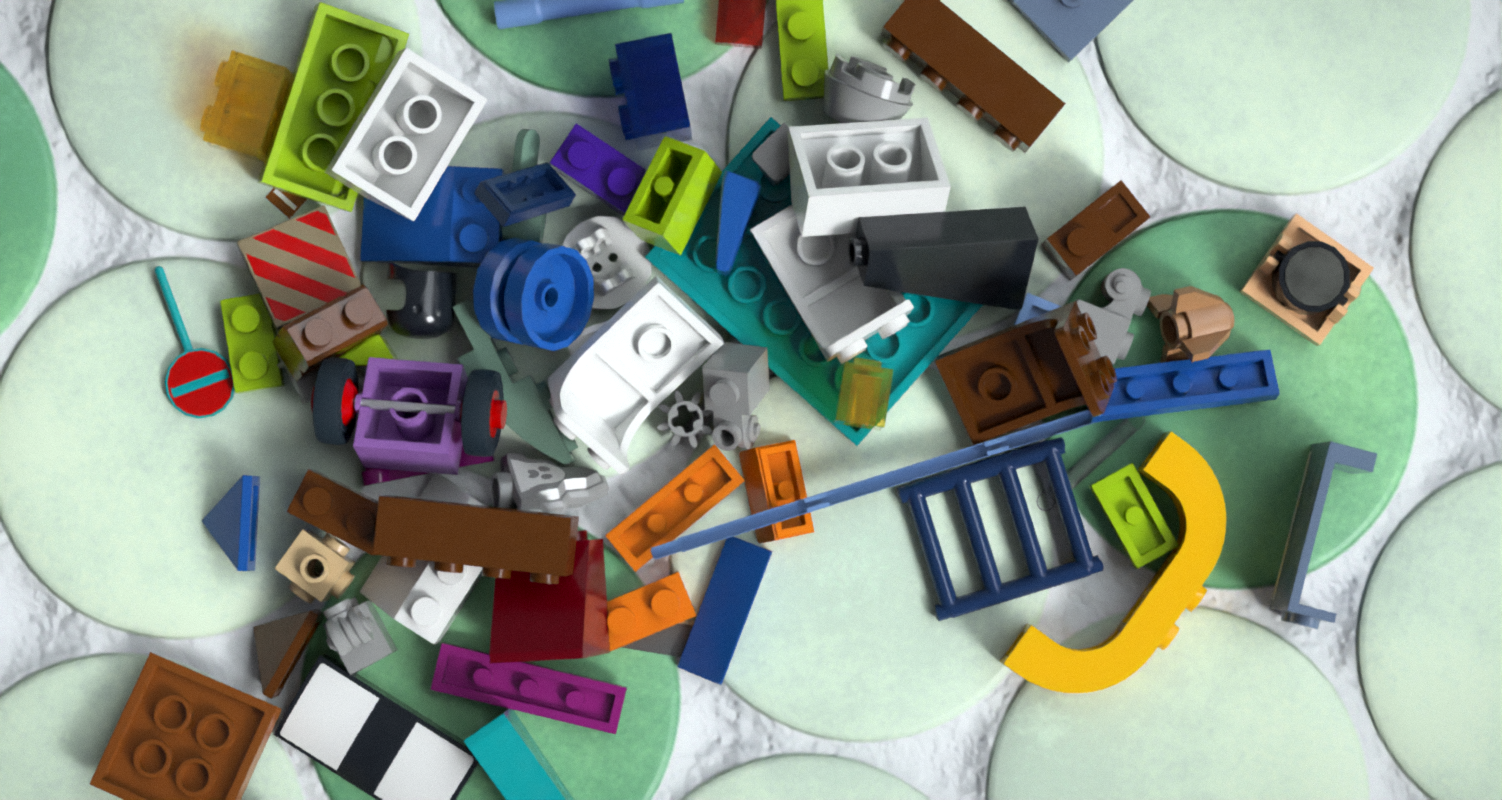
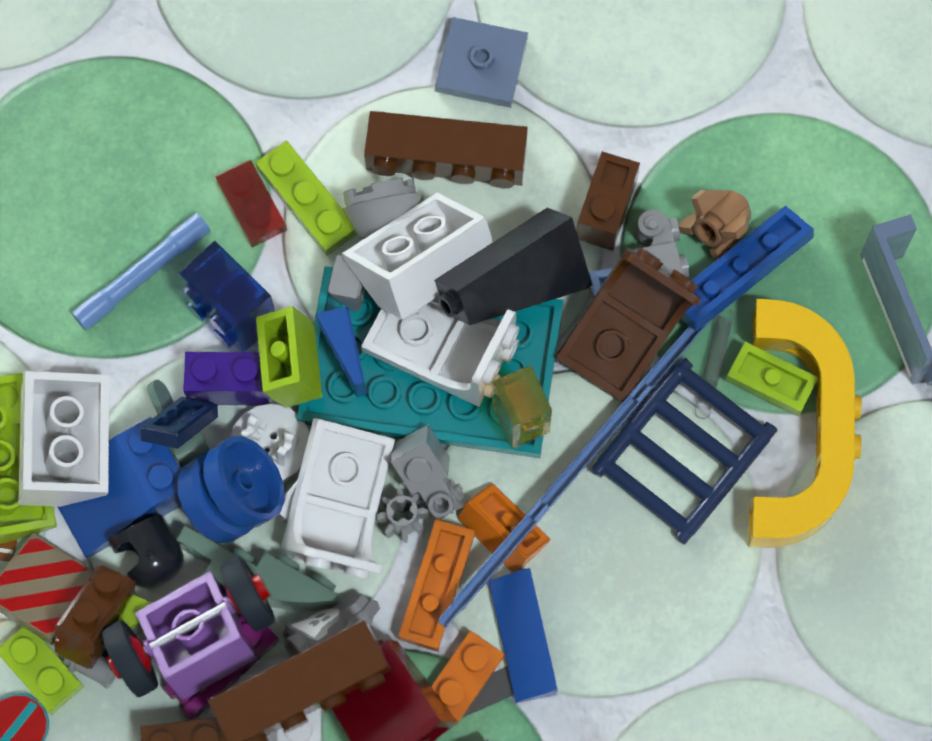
camera: 30 degrees left, 15 degrees down
piece [1239,213,1374,346] -> none

